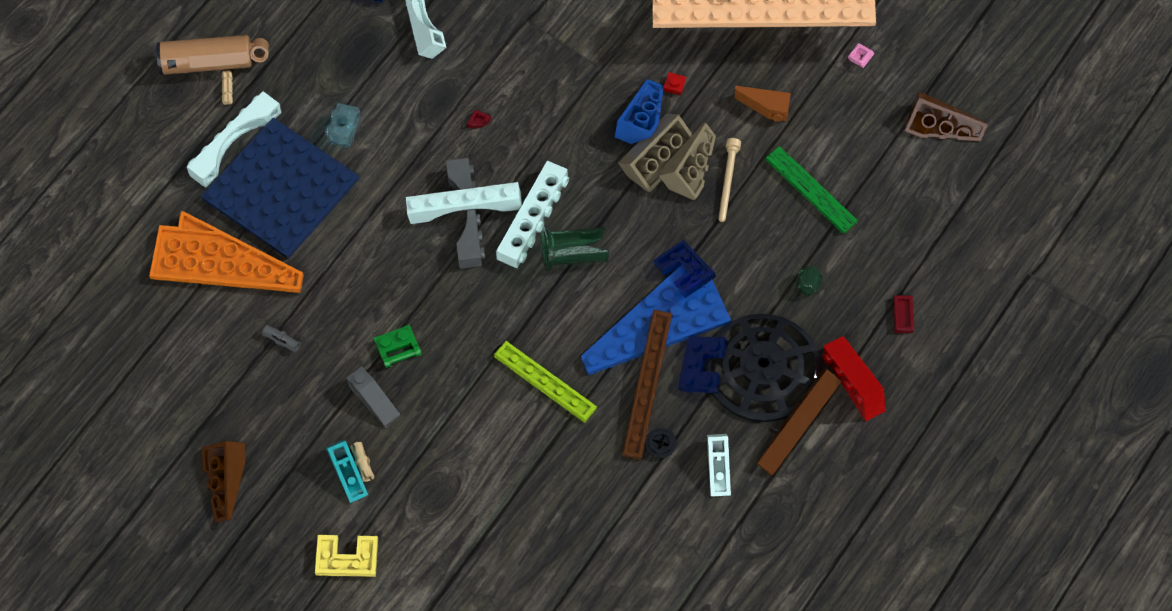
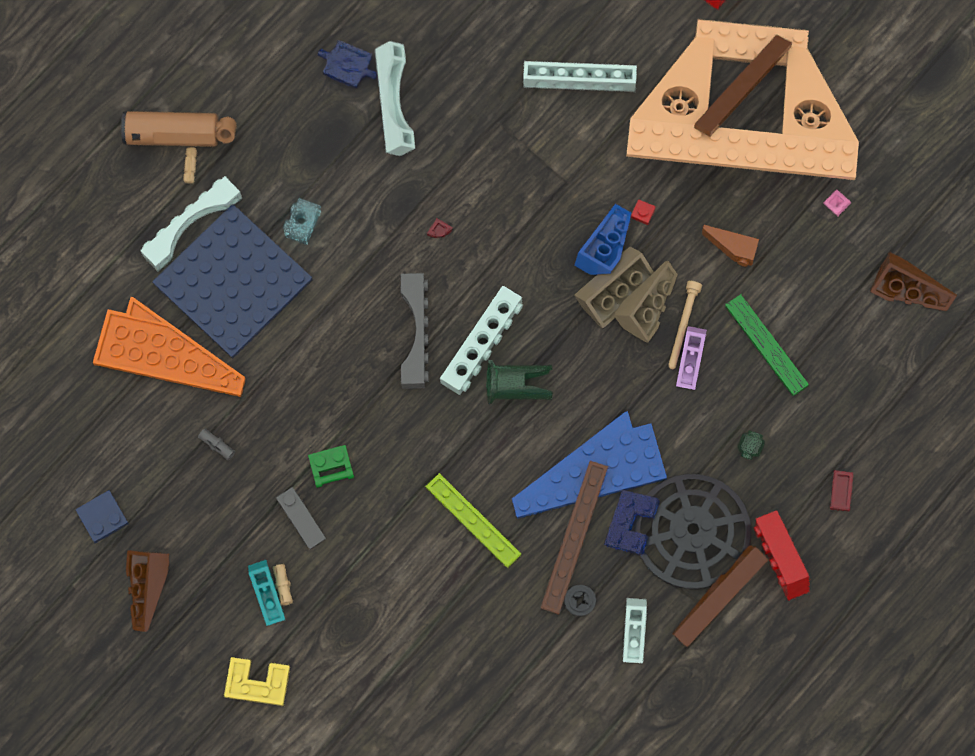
camera: 10 degrees right, 10 degrees up
light aqua arch [406,182,522,224] -> none
clear blue plate [653,239,716,298] -> none
none -> dark blue plate [75,490,129,543]
none -> lavender slope [676,326,707,390]

